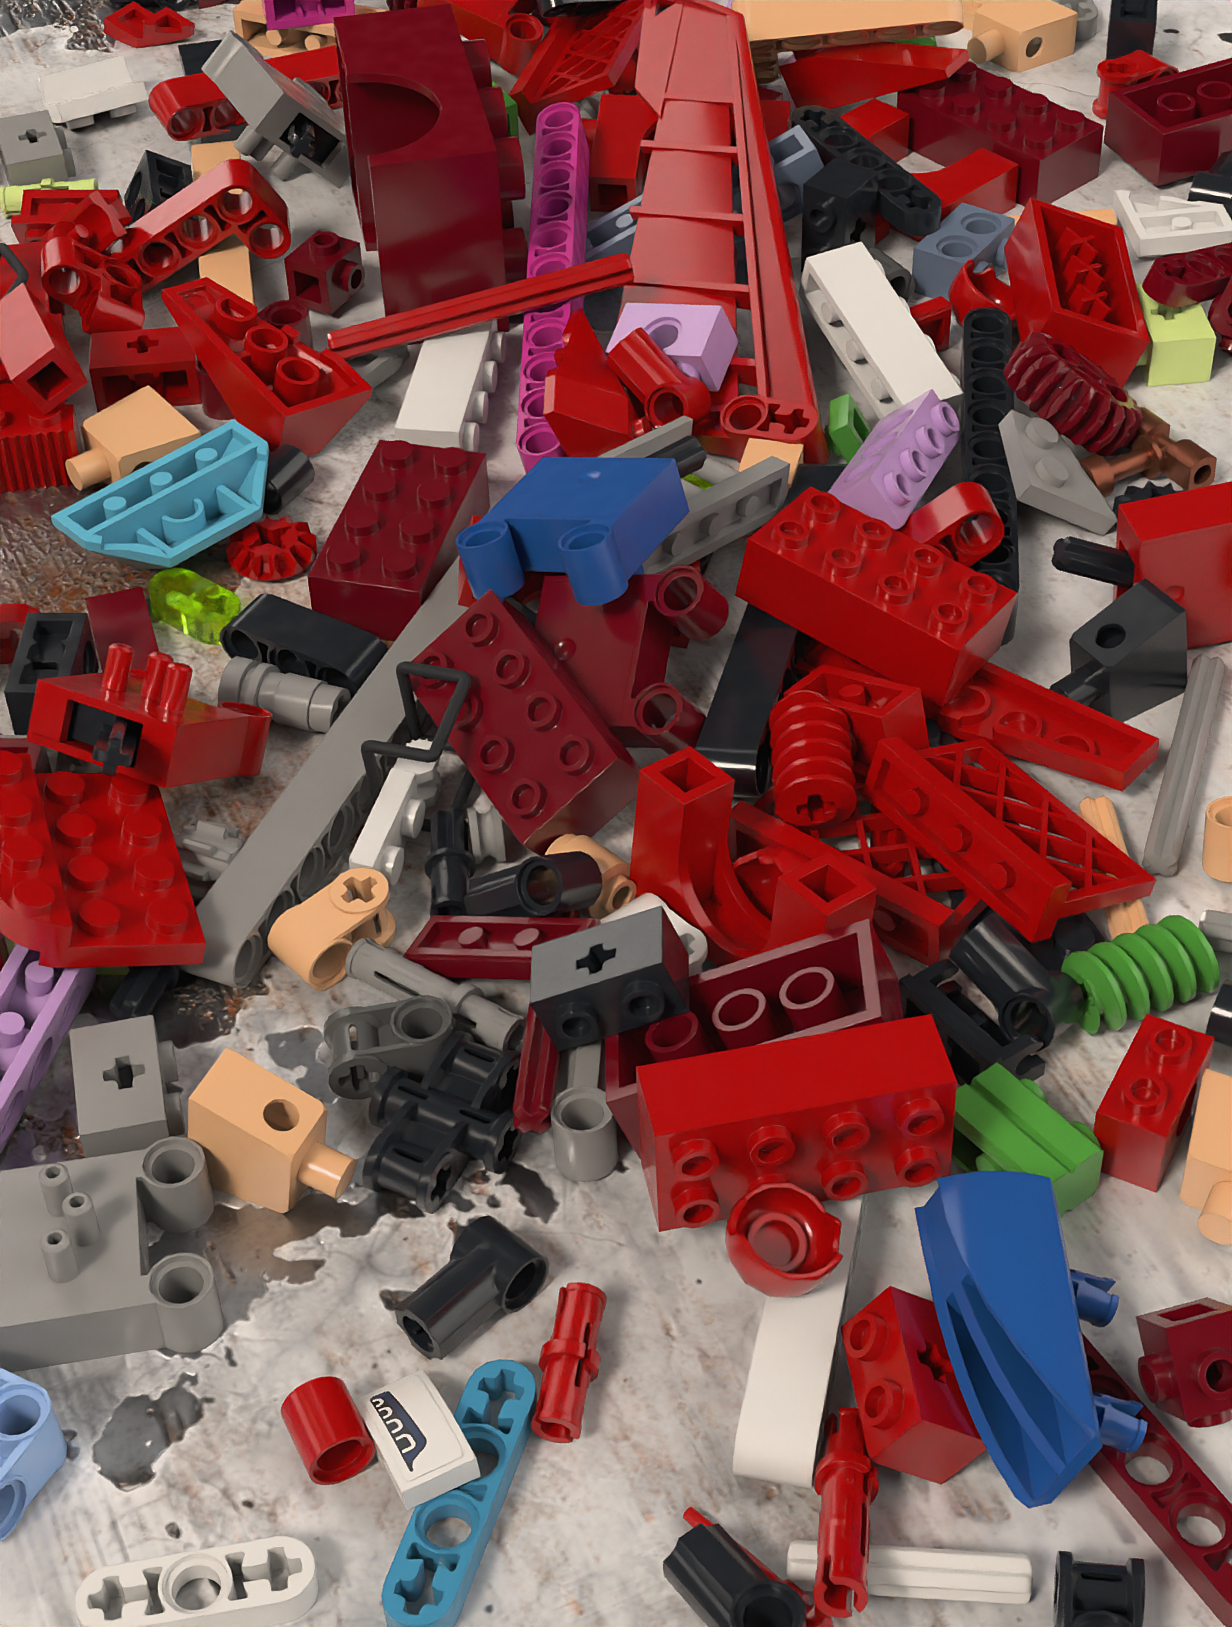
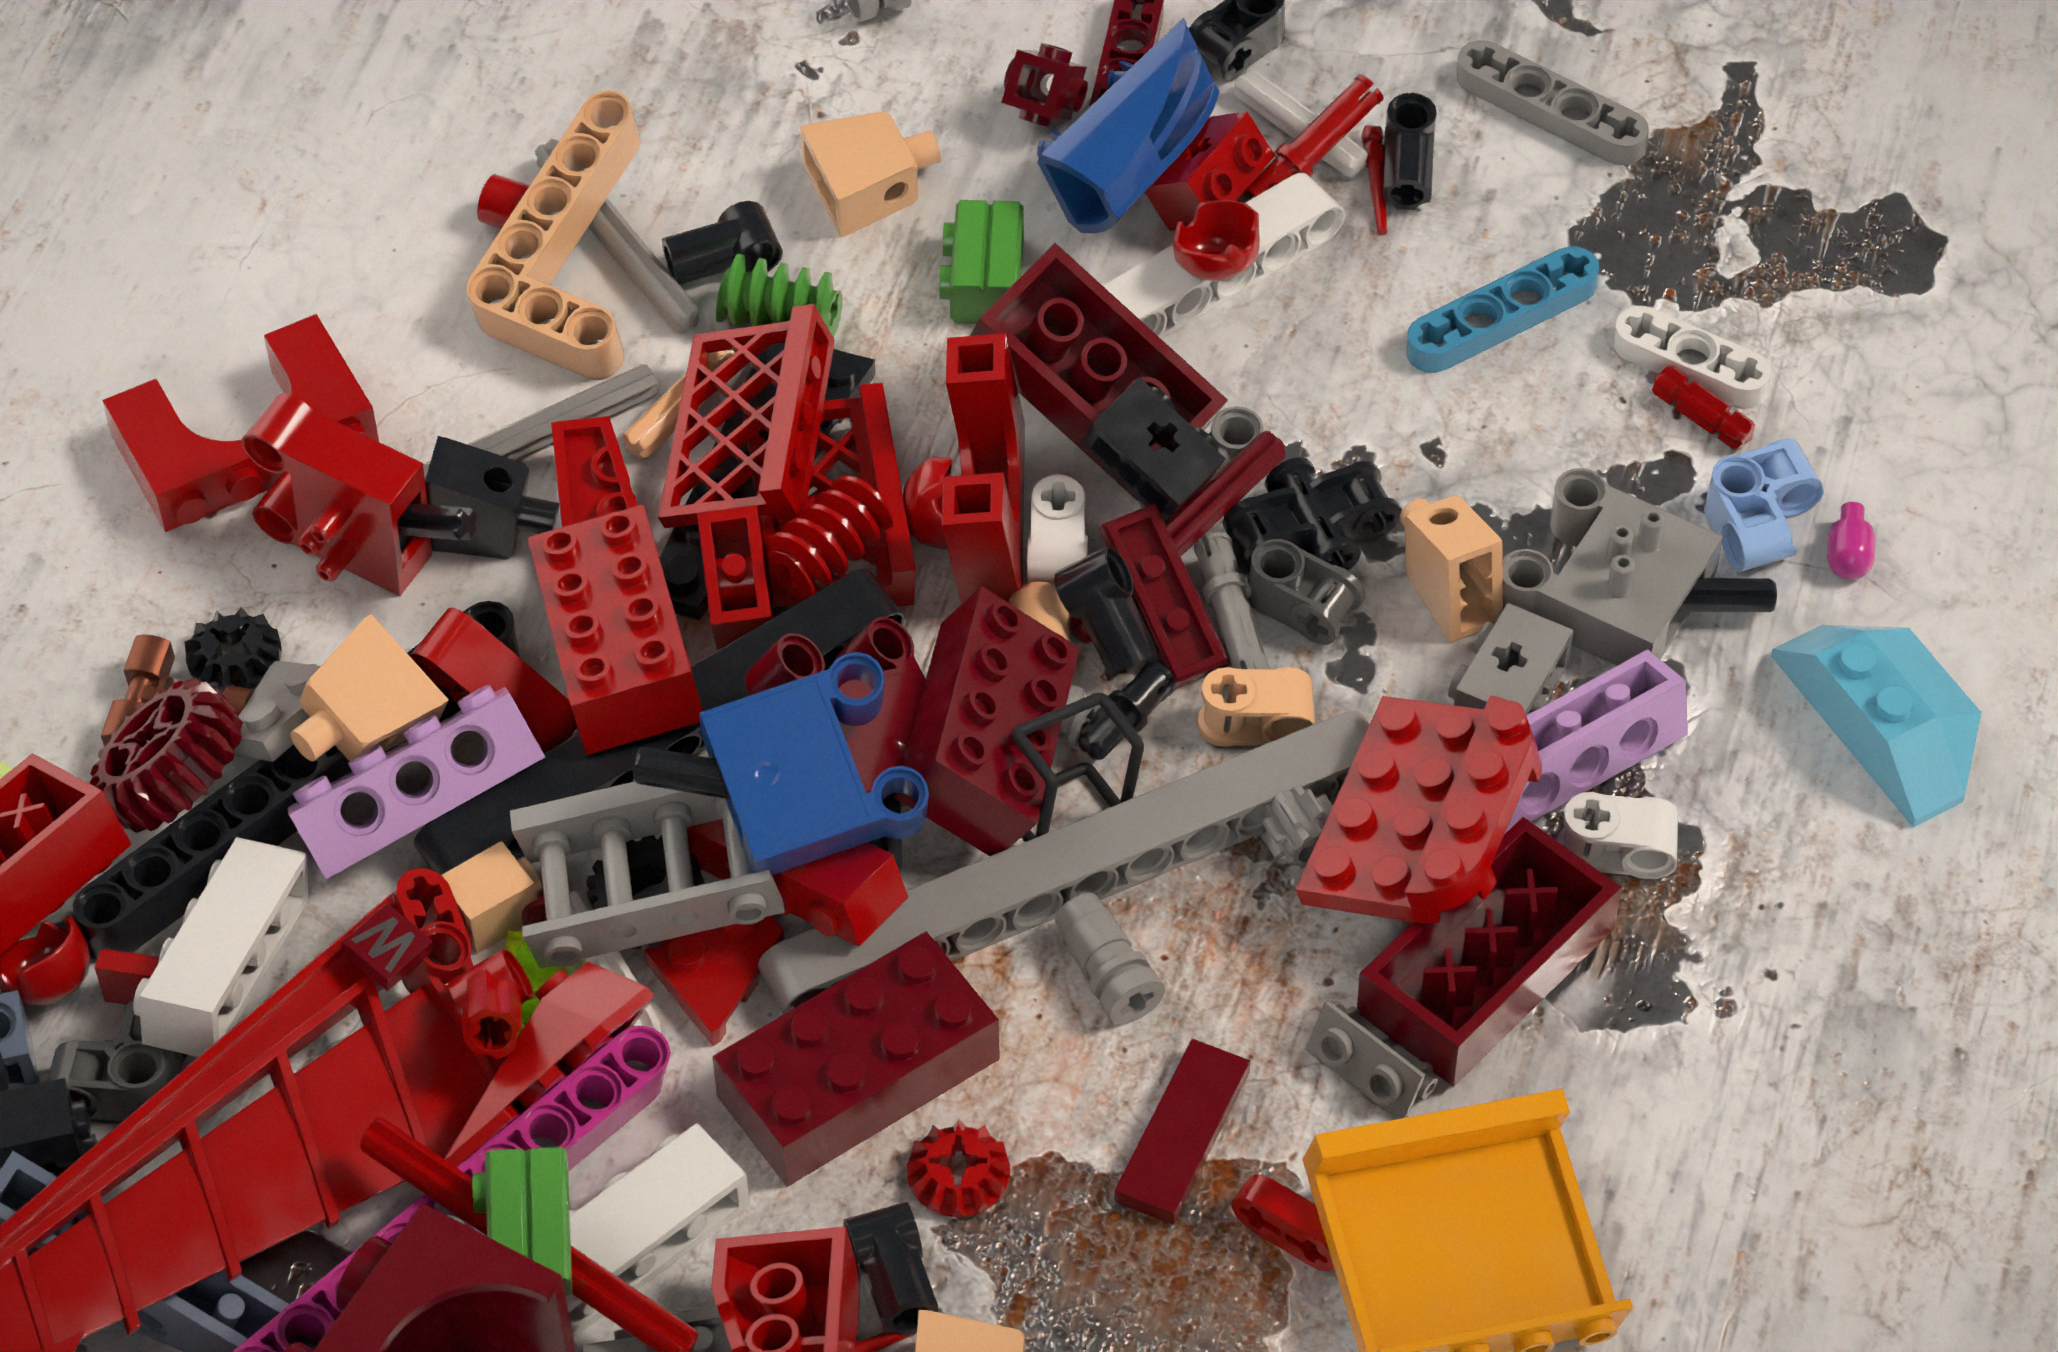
camera: 140 degrees left, 10 degrees up
black brick [4,613,99,735] -> none
red piece [26,643,273,788] -> none
medium azure wedge [51,419,269,570] -> none
clear neon green beam [148,568,242,645] -> none
black beam [220,593,389,700] -> none
red beam [280,1376,376,1485] -> none
white hinge [349,738,442,886] -> none
white slope [353,1369,480,1510] -> none
black piece [395,1215,549,1360] -> none
red pin [531,1282,607,1443] -> none
lavender brick [605,303,739,392] -> none
red brick [636,1014,957,1232] -> none
bright green plate [824,393,872,464] -> none
black hinge [899,959,1046,1086] -> none
black piece [948,913,1085,1052] -> none
red brick [1093,1014,1215,1193] -> none
none -> light nougat torso [290,614,448,762]
none -> dark red tile [341,902,433,992]
none -> bright green brick [473,1147,572,1296]
none -> red axle [1652,366,1755,450]

